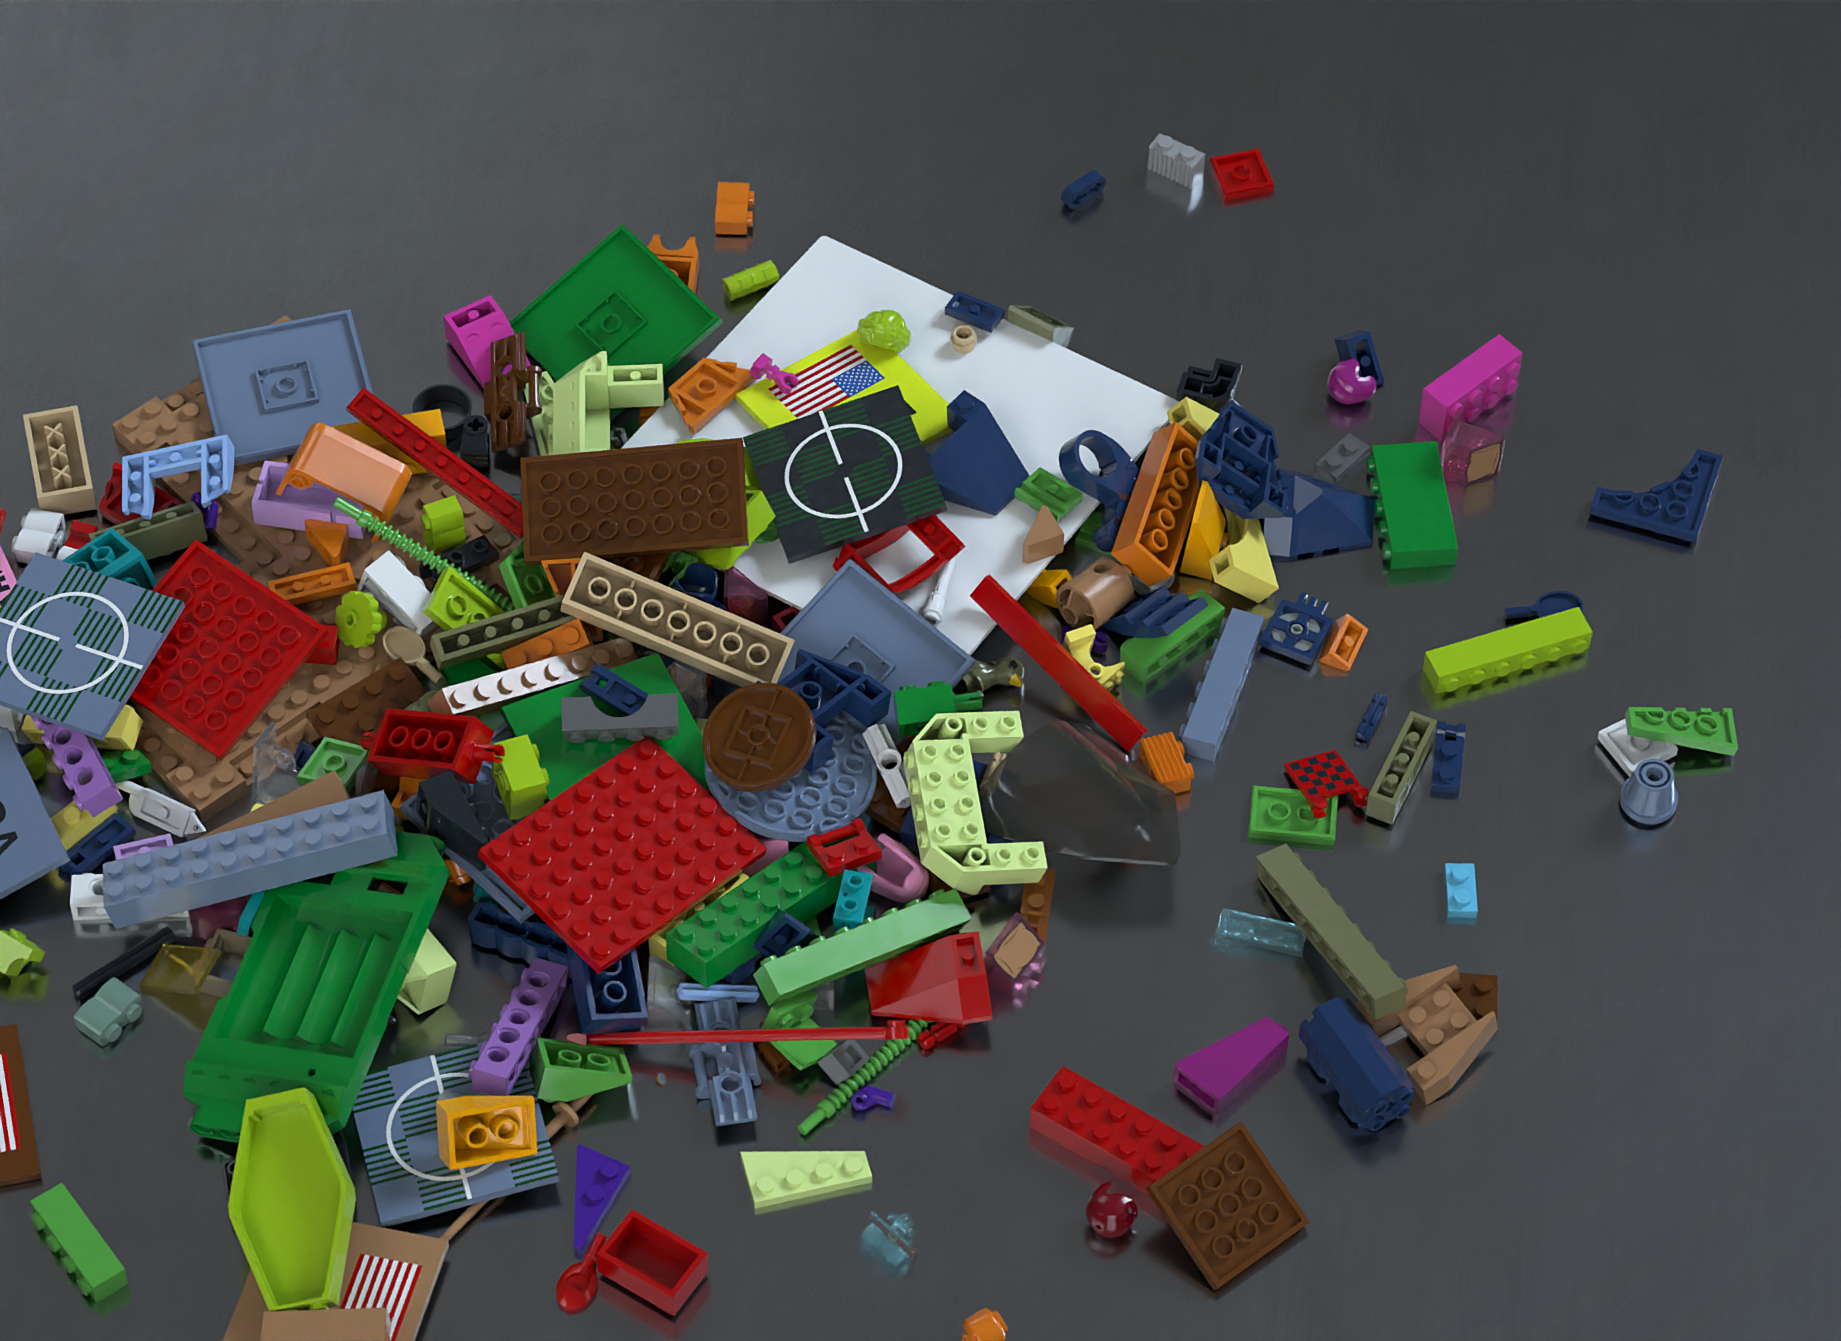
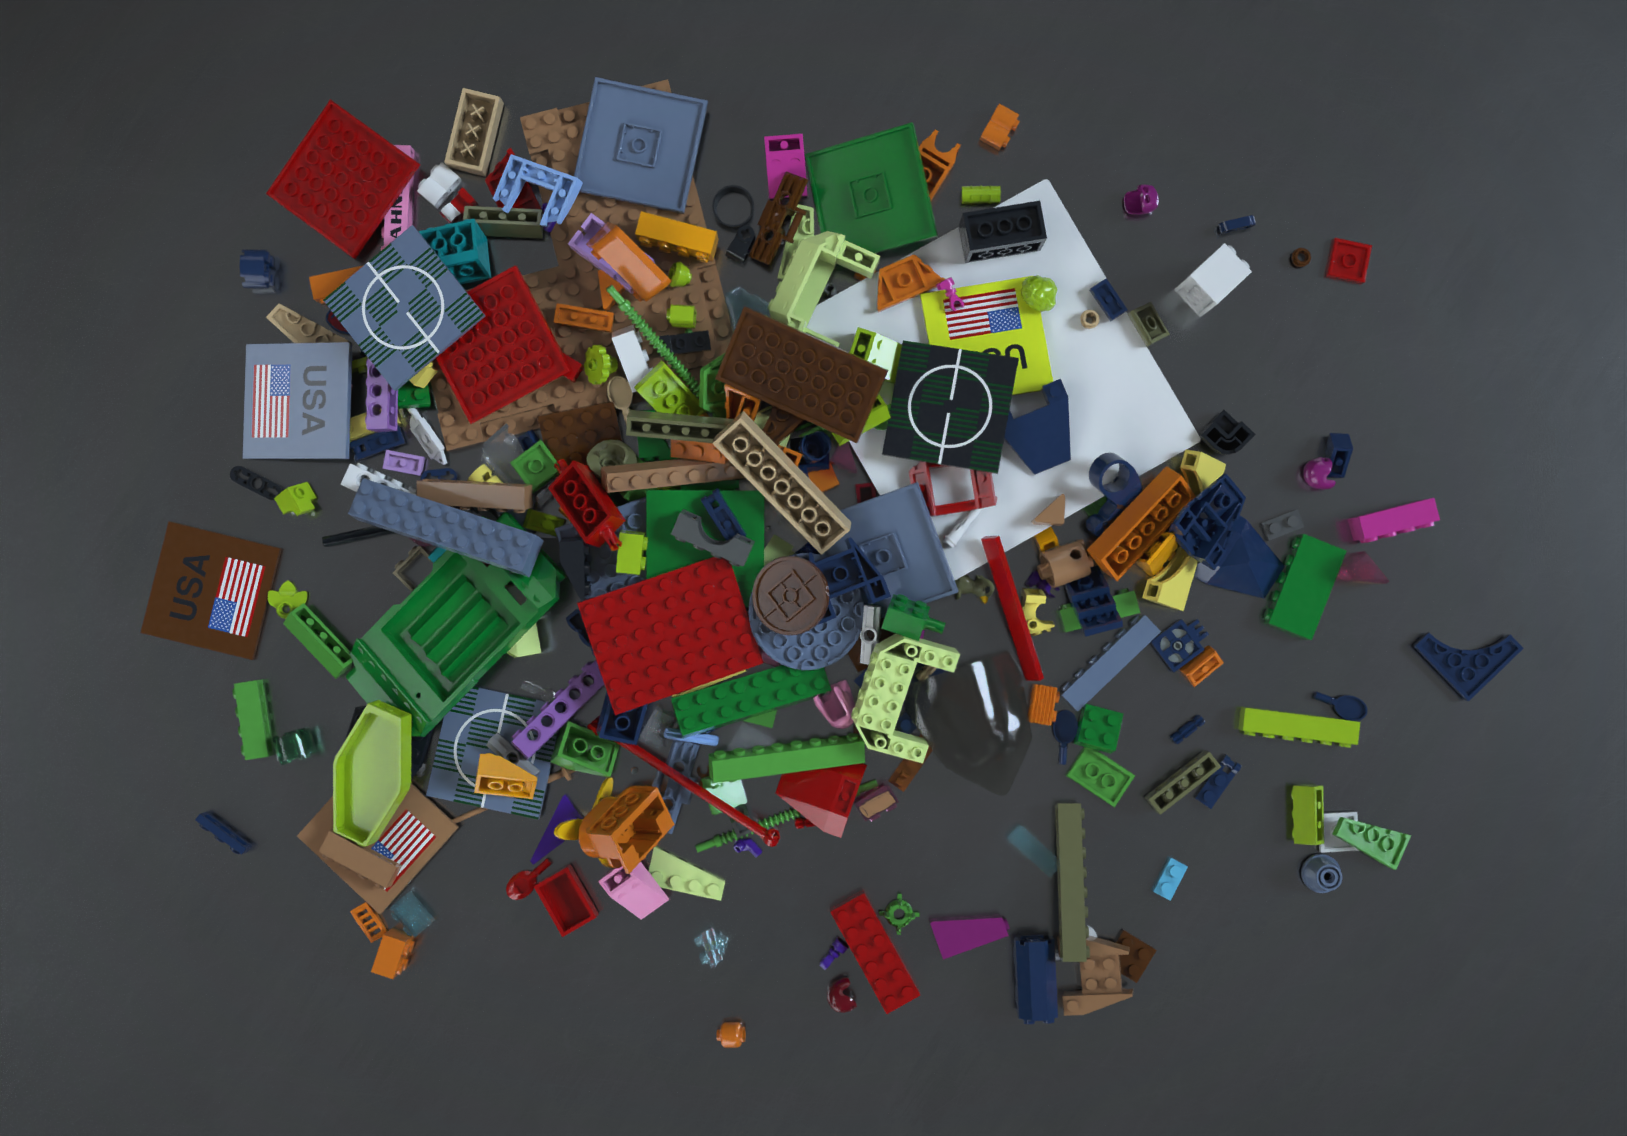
camera: 25 degrees right, 35 degrees up
sand green brick [74,977,143,1047] -> none
clear yellow piece [139,944,221,995] -> none
red tile [346,387,523,539] -> none
dark blue slope [753,909,819,958] -> none
red plate [806,818,882,877] -> none
teal panel [833,870,876,933] -> none
bright green plate [1015,467,1083,523] -> none
reddish brown plate [1145,1121,1310,1290] -> none
light grey brick [1148,133,1206,189] -> none
red flag [1284,749,1369,819] -> none
none -> lime plate [268,580,308,619]
none -> clear green brick [271,727,316,765]
none -> bright green brick [283,603,353,679]
none -> orange brick [554,777,675,874]
none -> bright pink slope [598,862,669,920]
none -> lime cone [668,261,692,287]
none -> dark purple piece [819,936,849,970]
none -> bright green piece [879,894,920,935]
none -> black brick [958,200,1047,263]
none -> dark blue piece [1053,710,1078,765]
none -> green brick [1074,704,1124,754]
none -> magenta helmet [1124,184,1159,215]
none -> white brick [1174,243,1252,317]
none -> reddish brown plate [1291,248,1311,267]
none -> lime brick [1291,784,1324,845]

